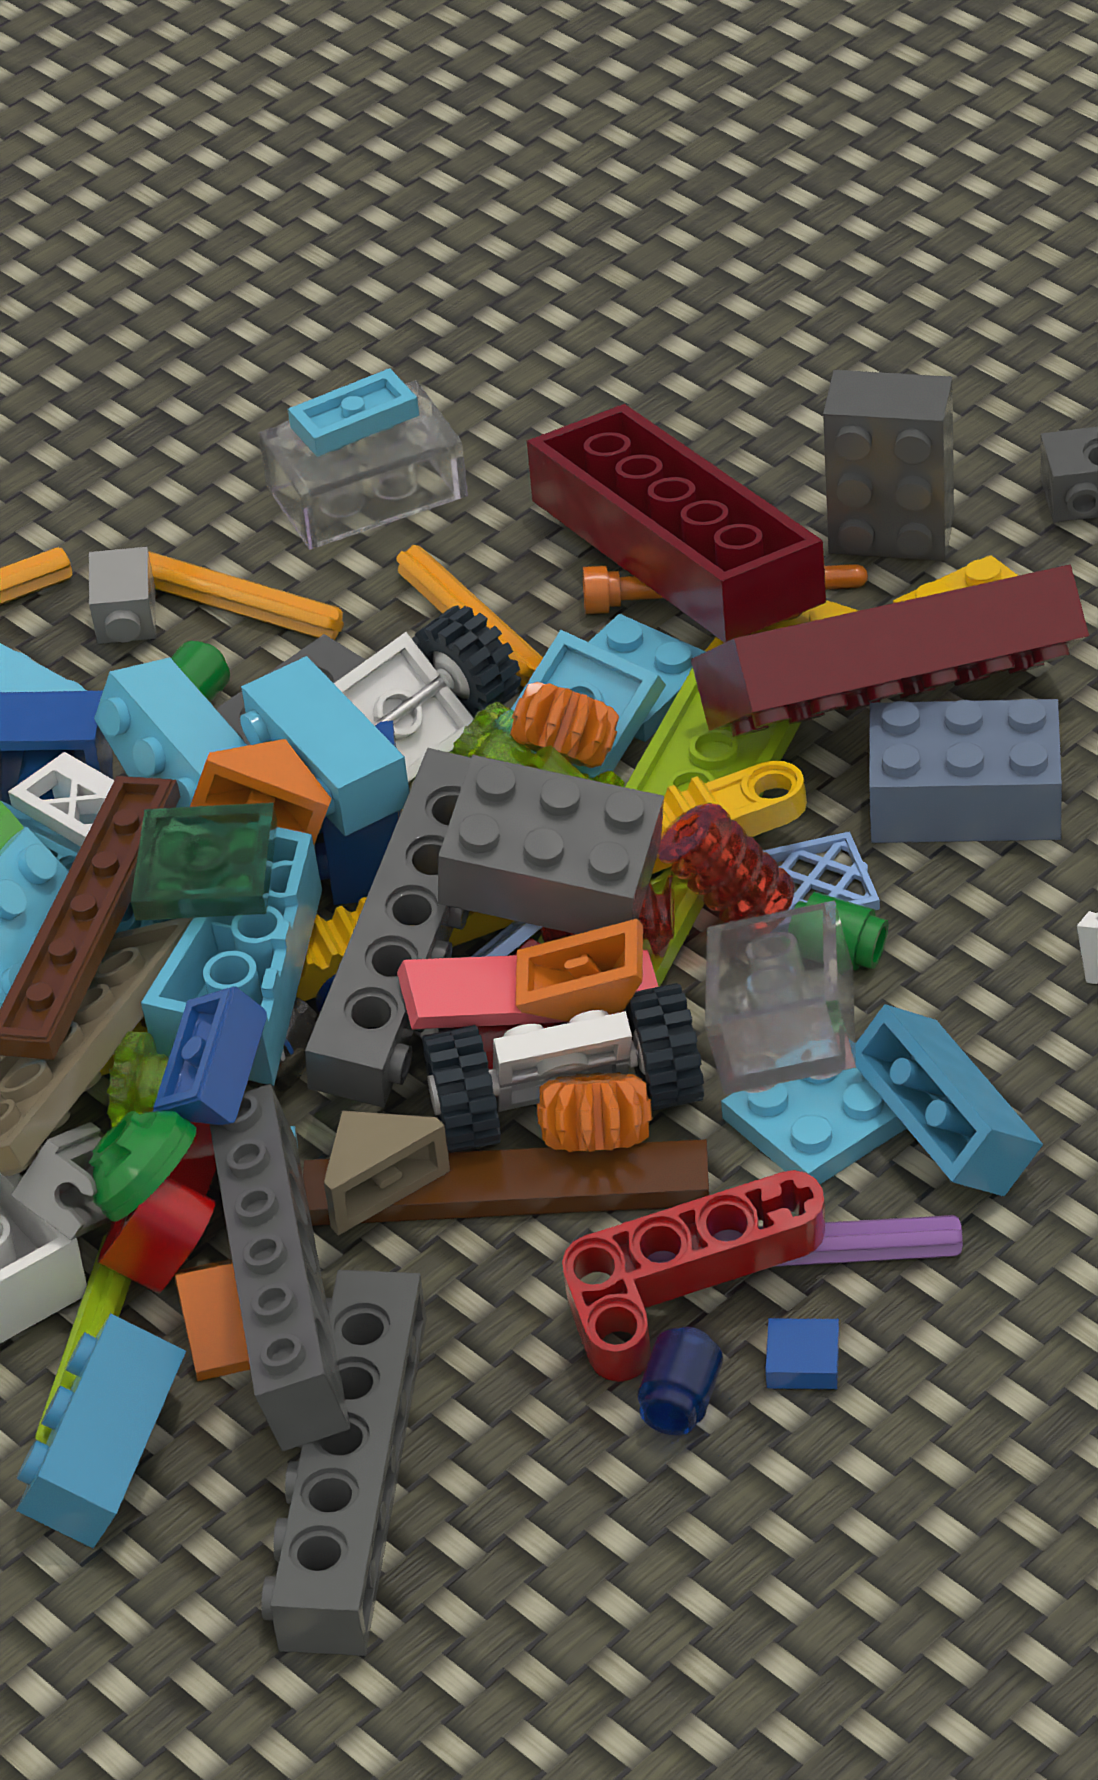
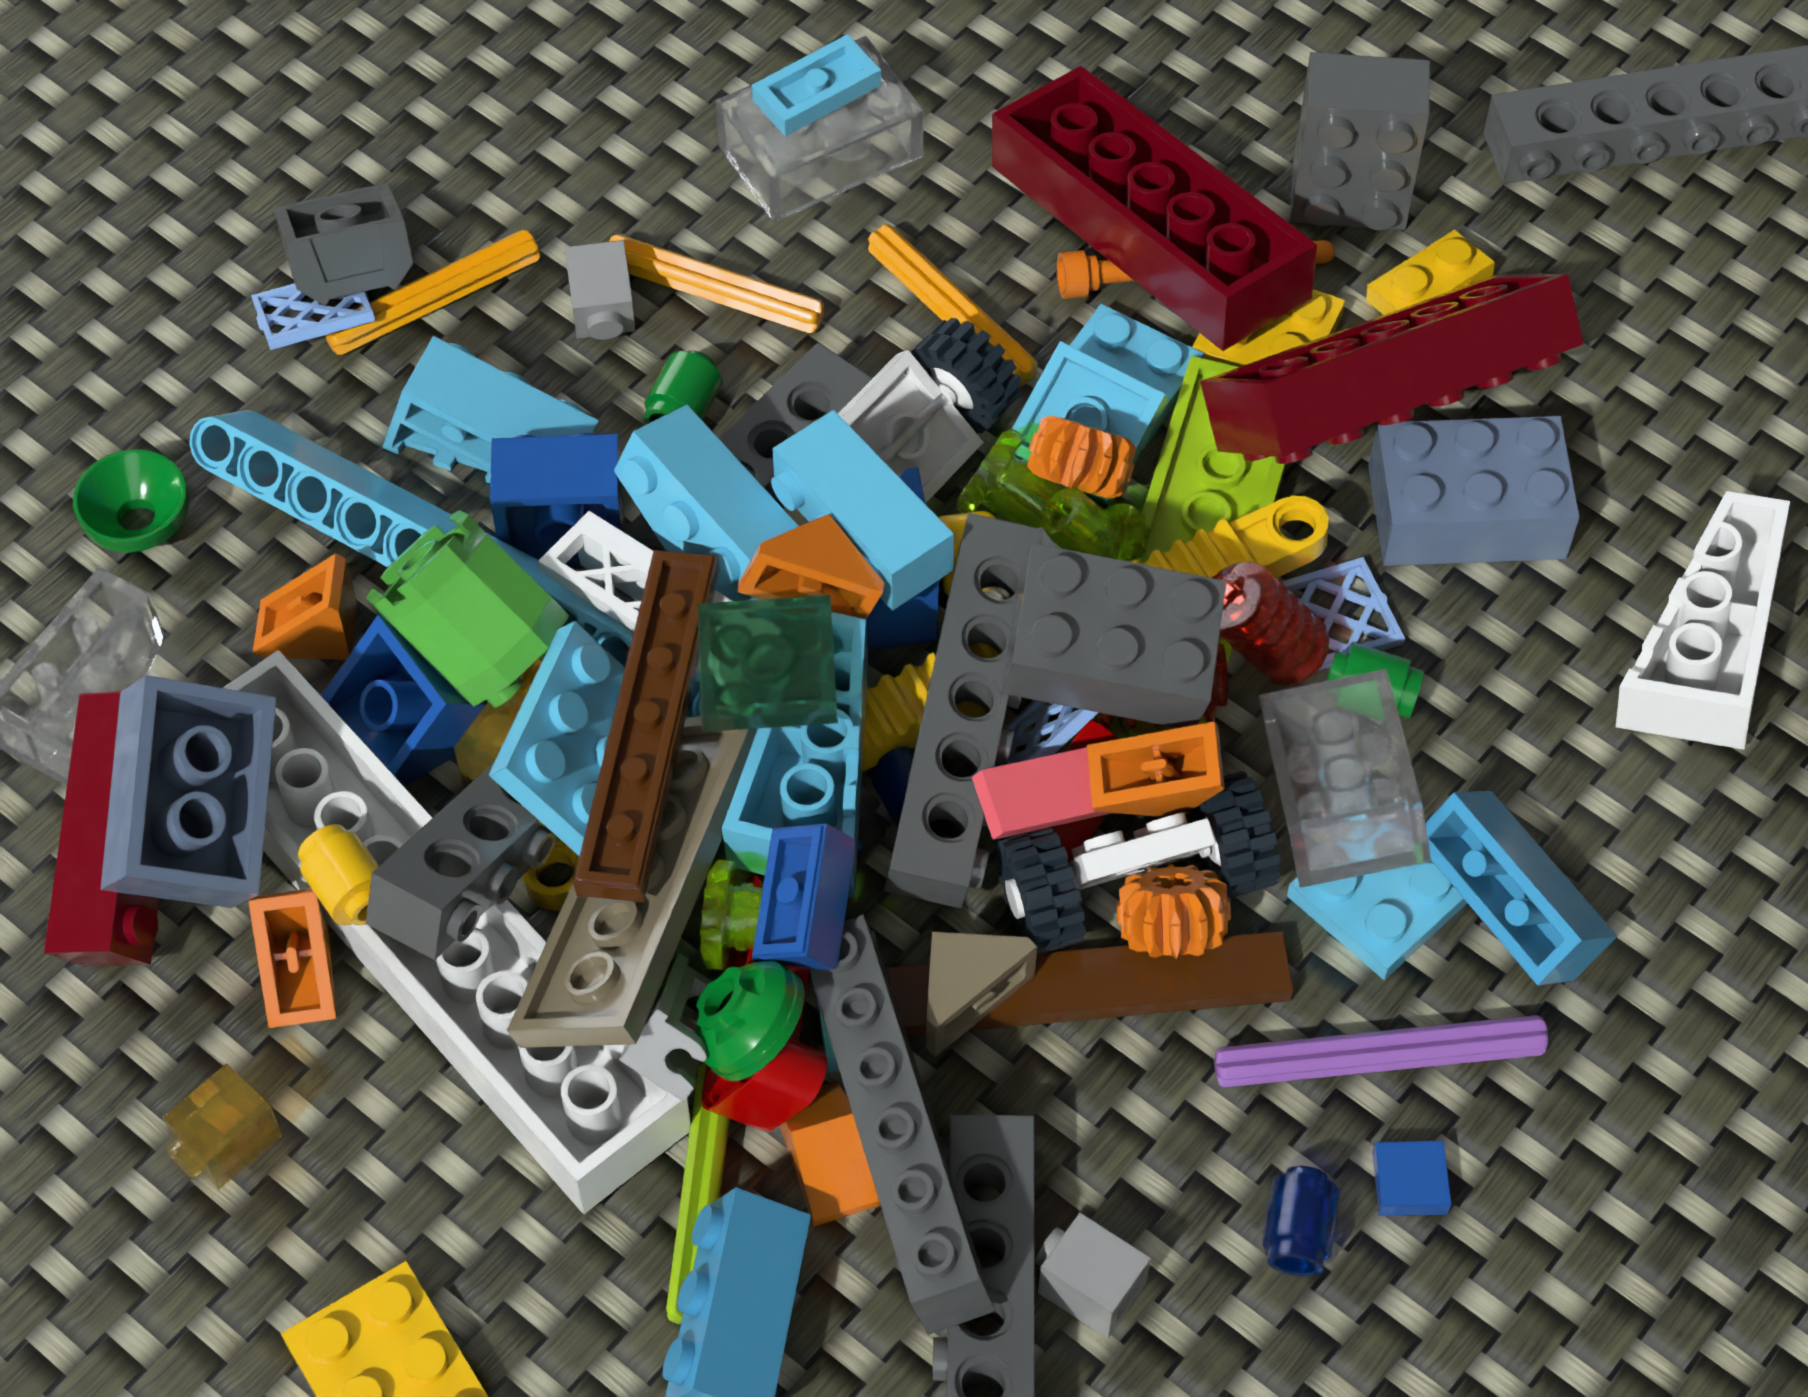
camera: 10 degrees left, 15 degrees up
red beam [562,1170,825,1382] -> none
none -> light grey brick [1035,1213,1151,1339]

